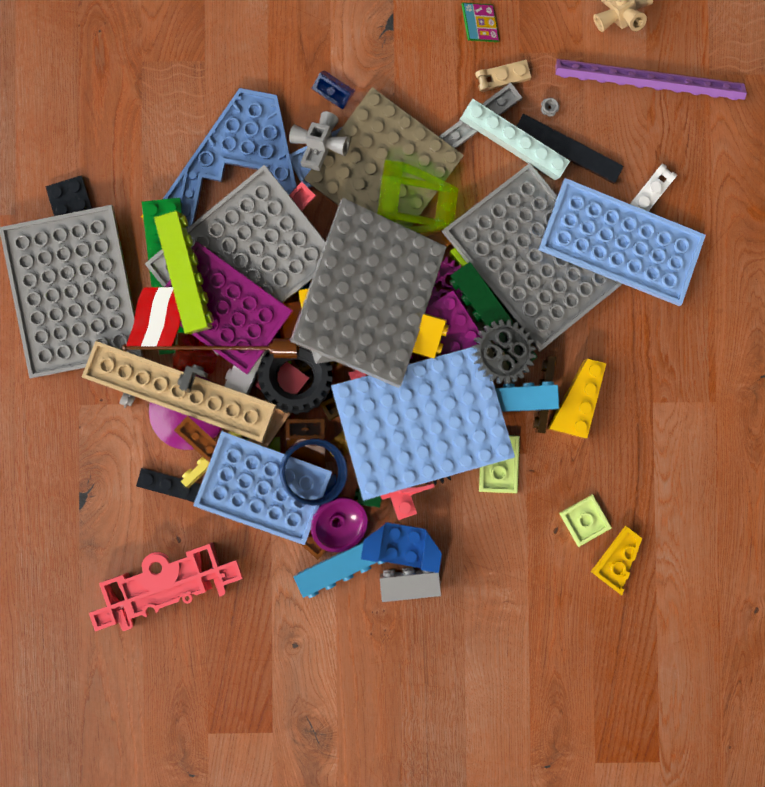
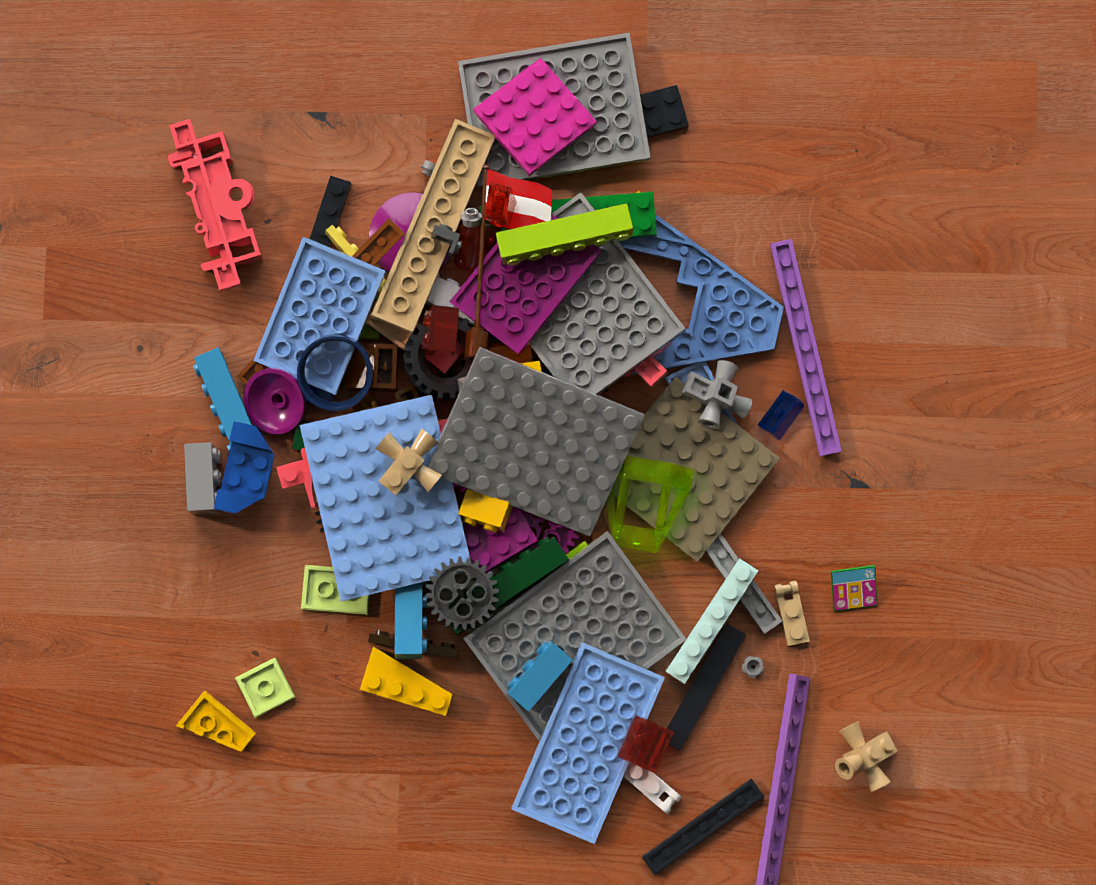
camera: 90 degrees right, 5 degrees down
none -> tan brick [375,429,442,495]
none -> clear red brick [421,305,459,357]
none -> light grey plate [461,208,482,227]
none -> dark pink plate [473,58,597,176]
none -> clear red slope [485,182,517,227]
none -> dark azure brick [506,641,573,712]
none -> clear red brick [616,714,675,773]
none -> black tile [641,778,764,875]
none -> medium lavender plate [770,239,842,457]

